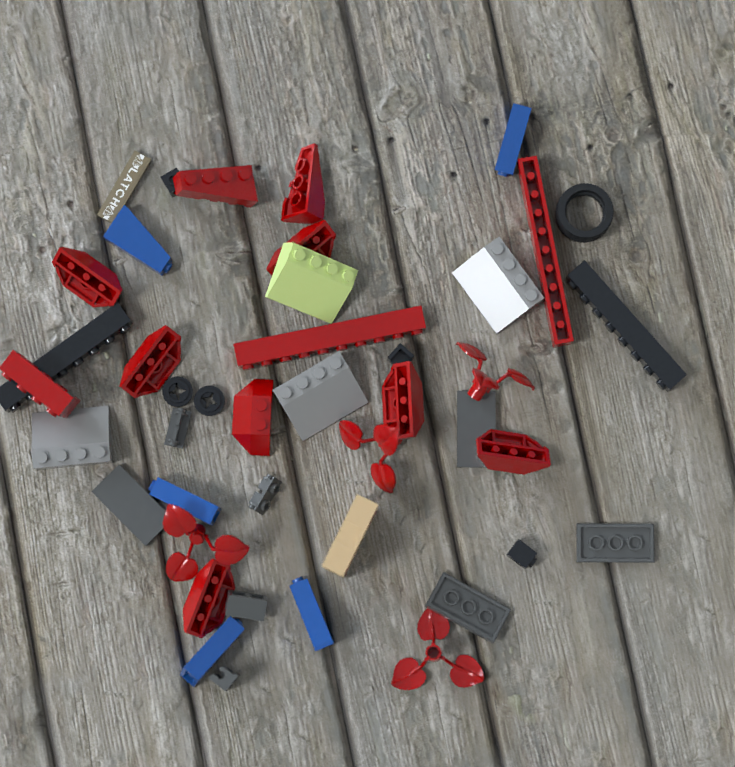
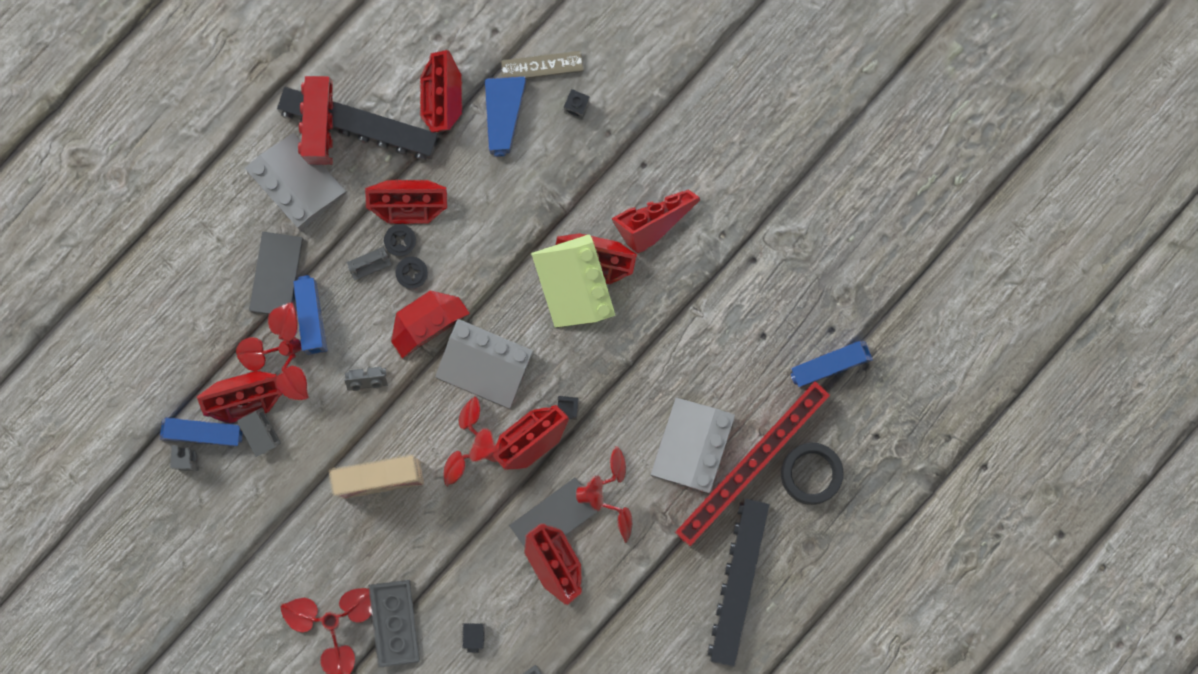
camera: 55 degrees right, 0 degrees up
red wedge [173,165,258,208] -> none
red brick [233,305,426,371] -> none
blue slope [289,576,334,651] -> none

